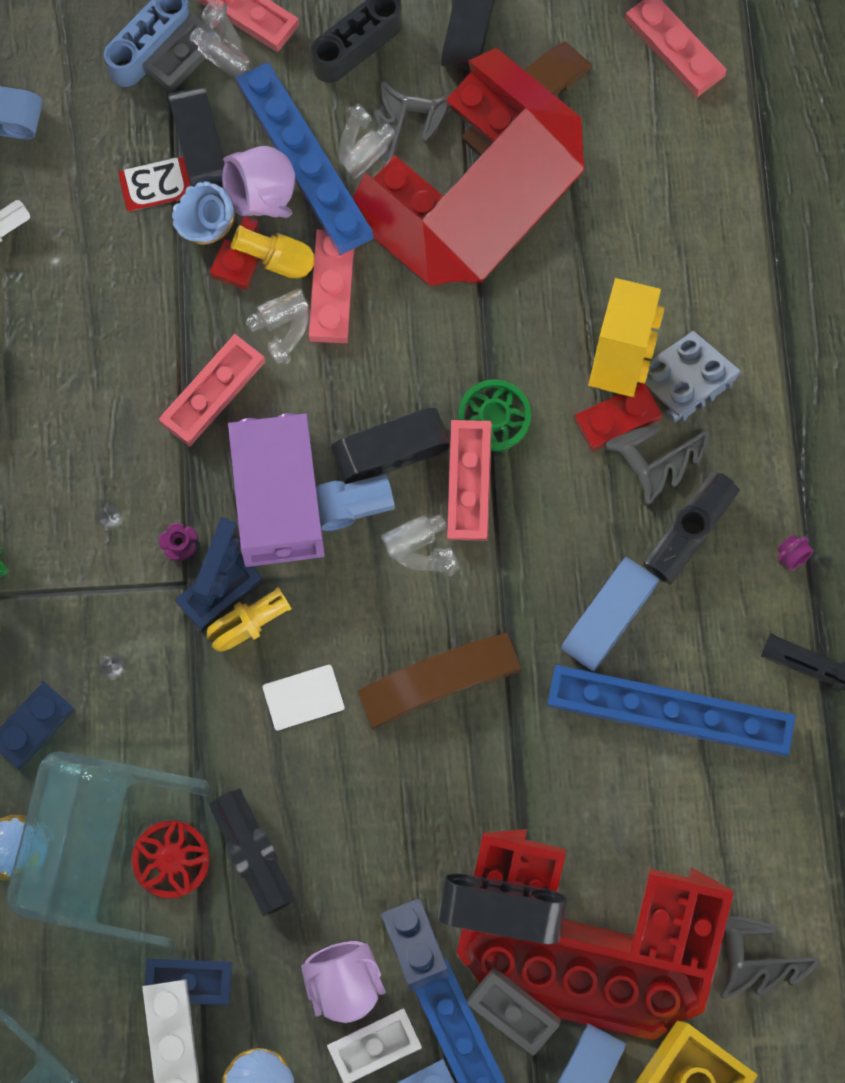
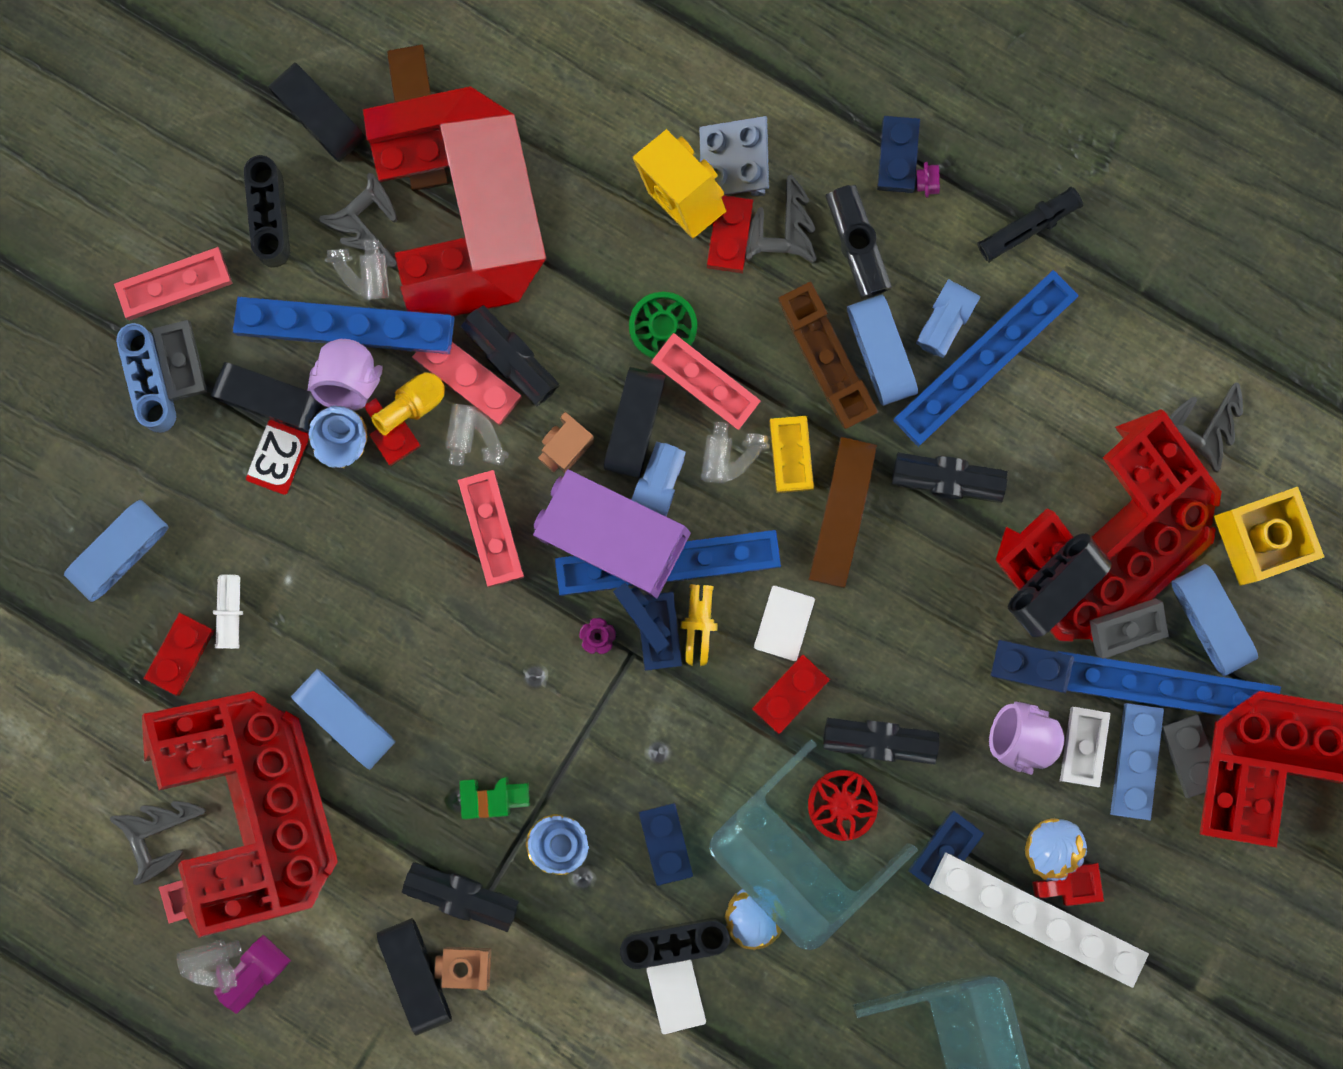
camera: 55 degrees left, 10 degrees up
clear plant [190,0,249,78] -> none
none -> black piece [461,305,559,407]
none -> nougat brick [538,412,595,473]
none -> blue plate [555,530,781,596]
none -> red plate [752,654,830,734]
none -> yellow plate [770,416,814,493]
none -> reddish brown slope [778,281,878,429]
none -> dark blue plate [877,116,920,193]
none -> black piece [892,452,1008,503]
none -> medium blue piece [916,279,981,358]

